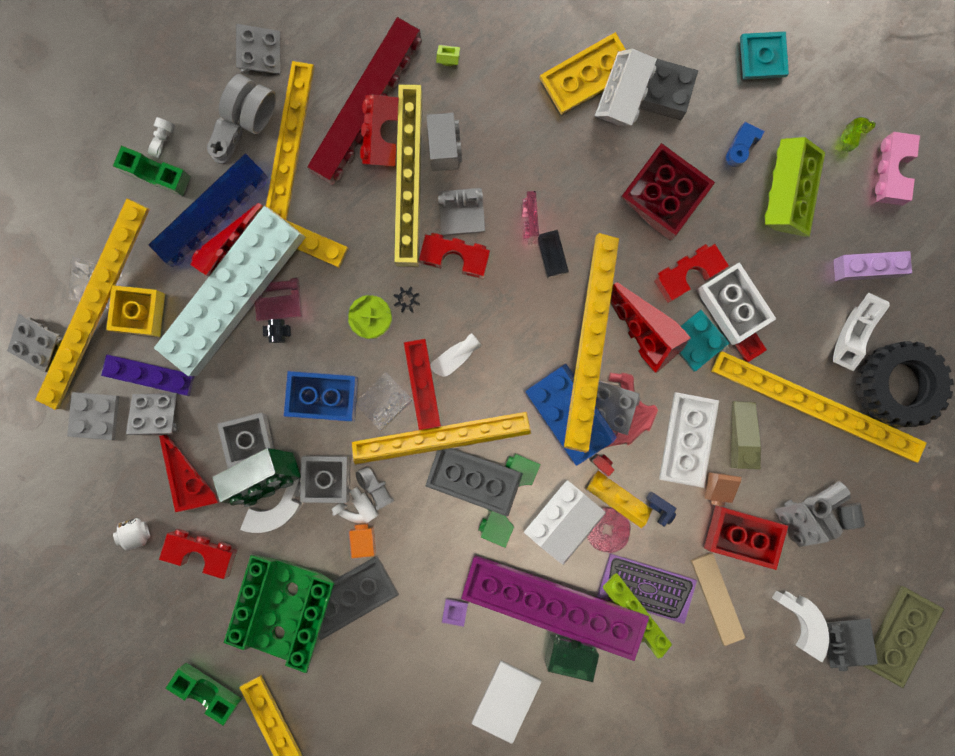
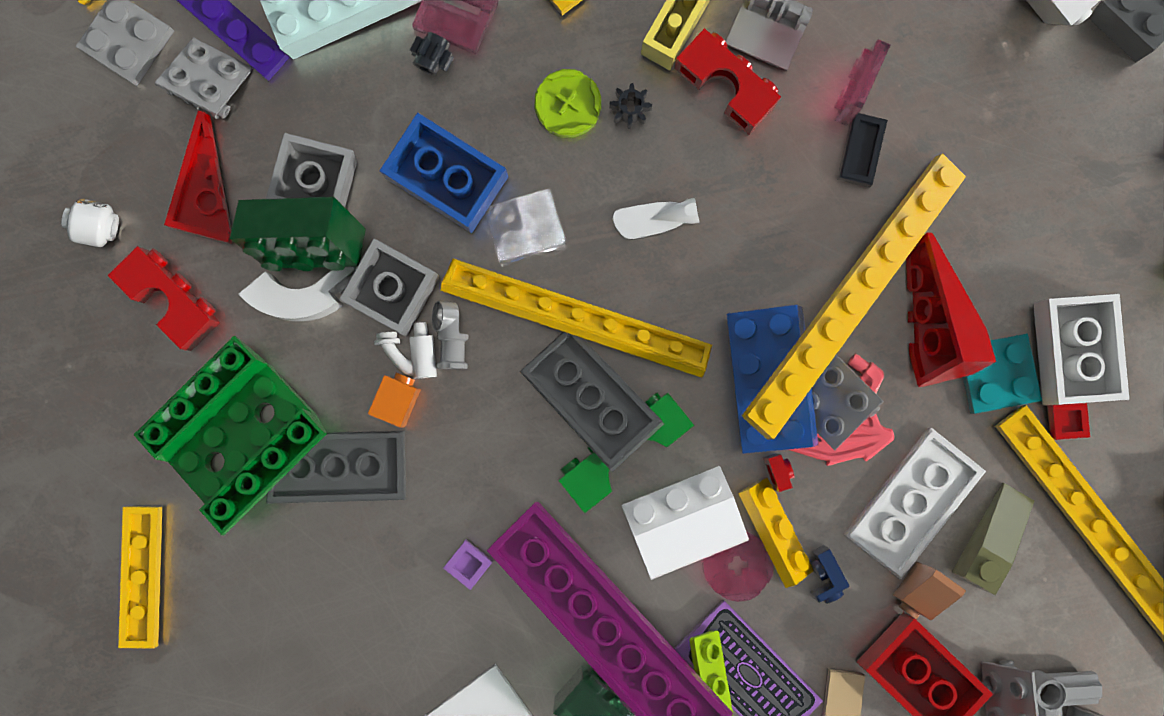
camera: 30 degrees right, 0 degrees up
green arch [165,663,242,726] -> none
red plate [403,339,441,430] -> none
dark red slope [621,143,716,241] -> none
red arch [654,244,729,303] -> none

